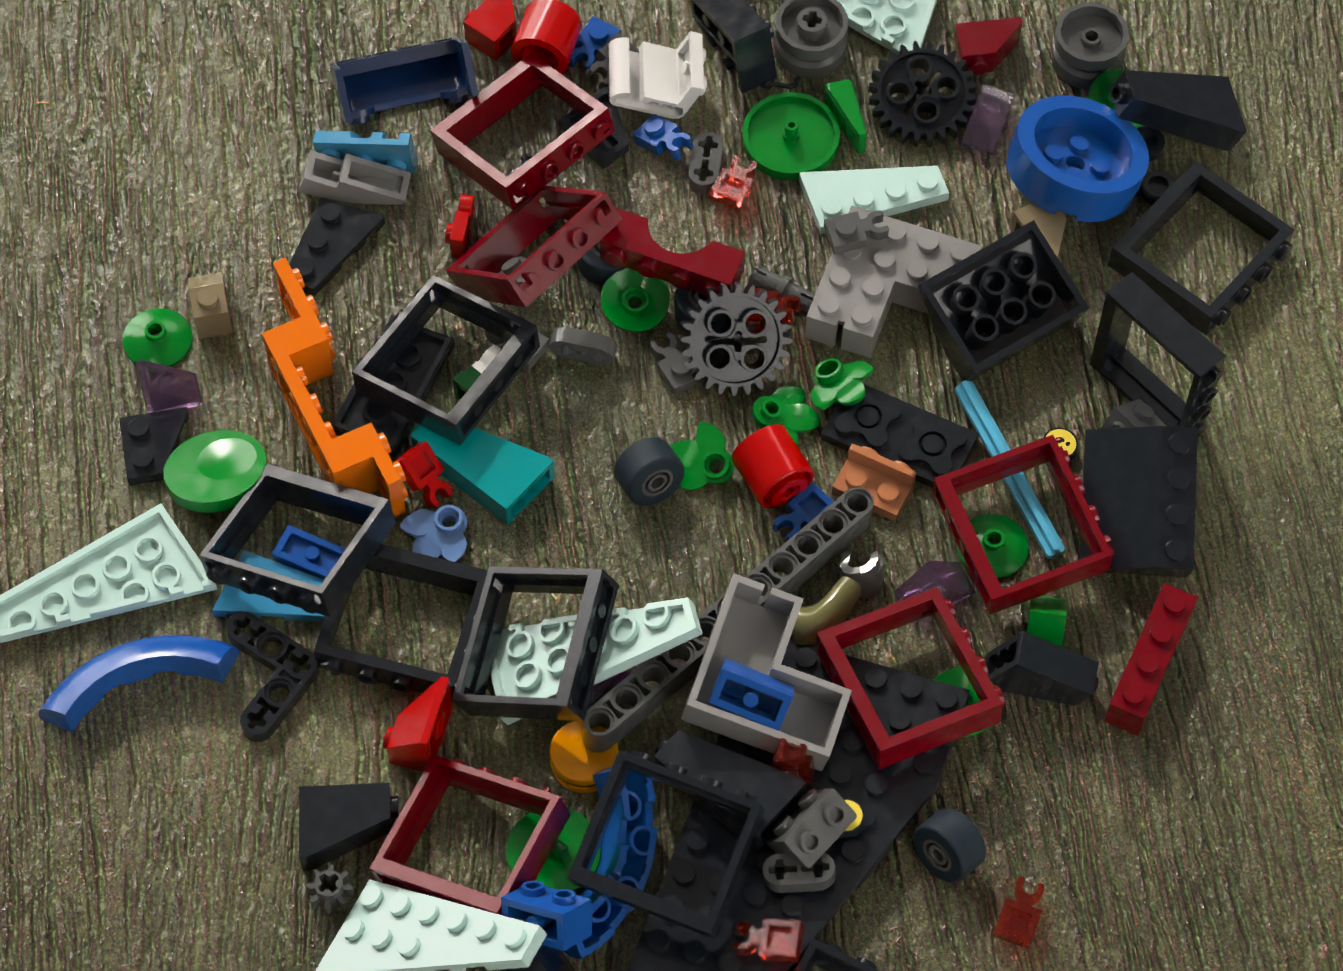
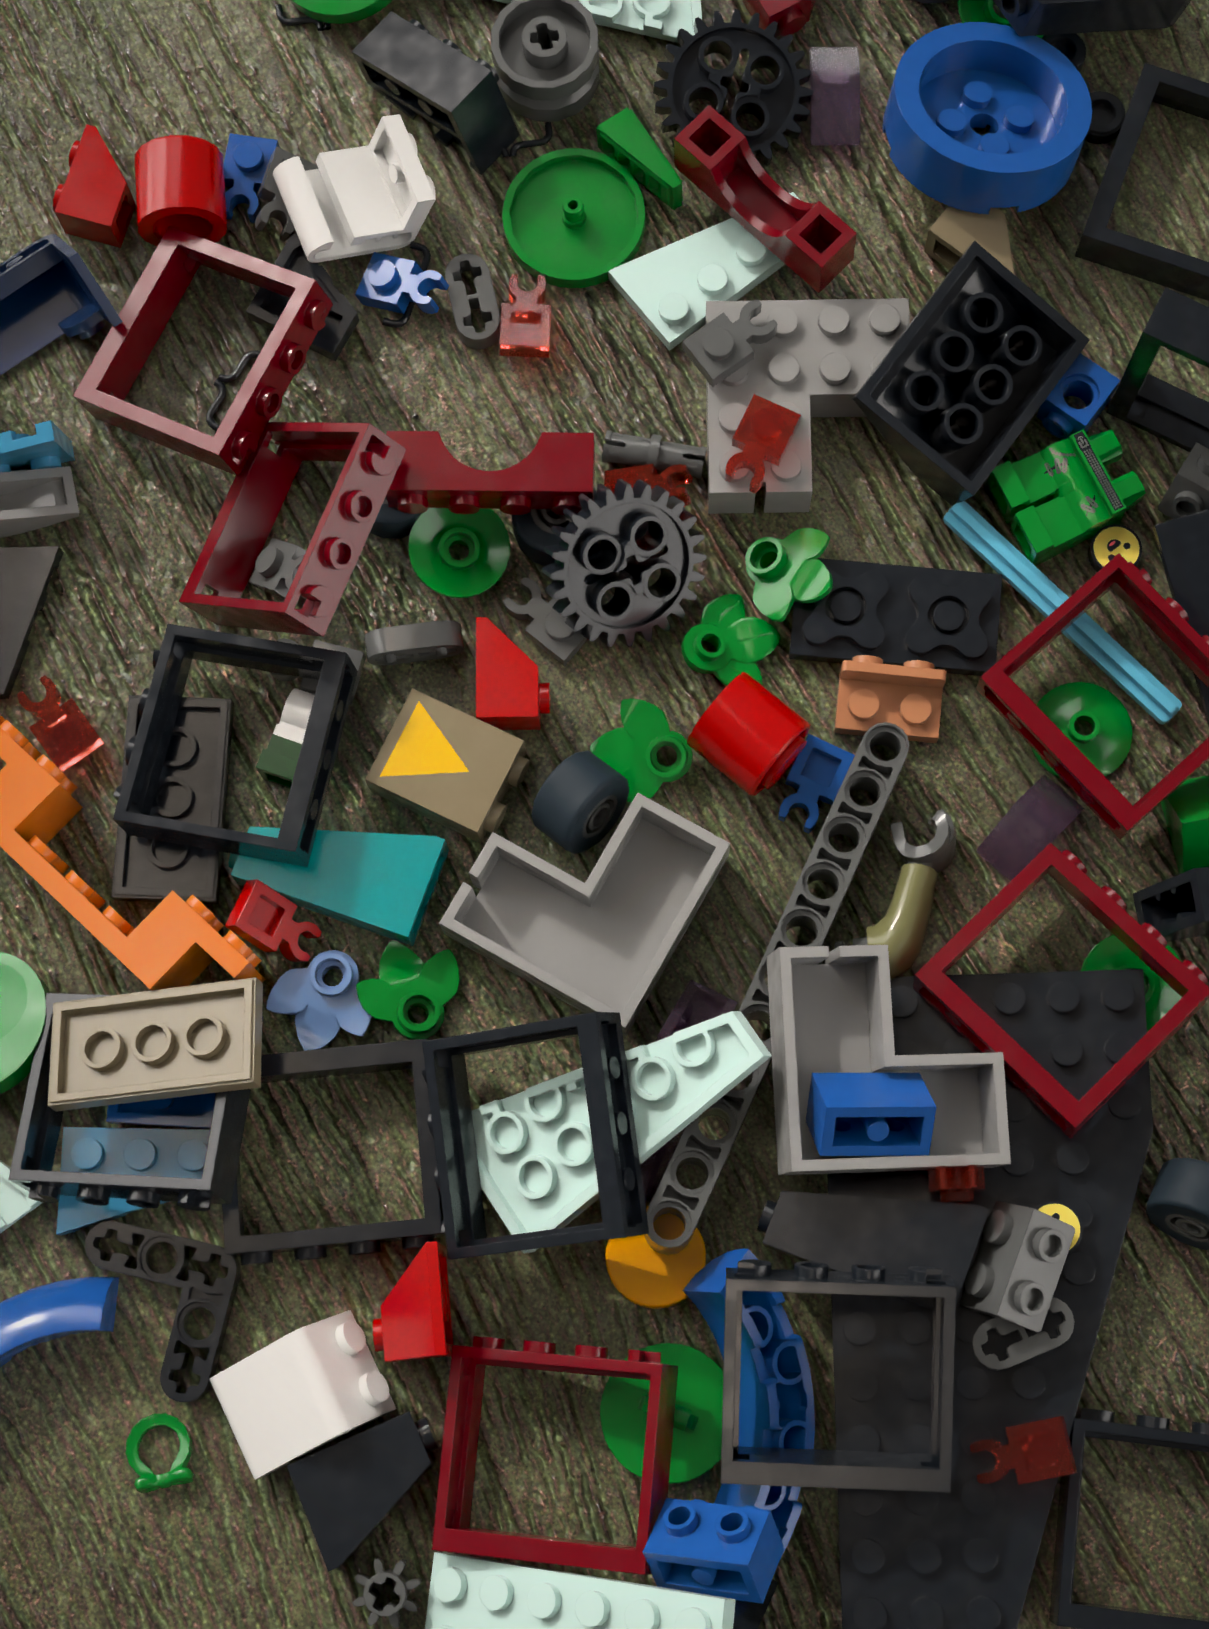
camera: 15 degrees left, 15 degrees up
red plate [445,194,476,259] -> none
none -> clear red plate [17,675,104,772]
none -> tile [48,977,263,1112]
none -> green piece [126,1413,194,1493]
none -> white piece [209,1310,397,1480]
none -> green plate [356,940,459,1040]
none -> dark tan brick [365,688,530,844]
none -> black piece [382,241,431,328]
none -> light grey piece [439,793,730,1036]
none -> red slope [476,617,550,730]
none -> dark red arch [674,105,857,293]
none -> clear red plate [725,394,801,493]
none -> green hips [986,429,1146,566]
none -> blue brick [1036,353,1120,439]

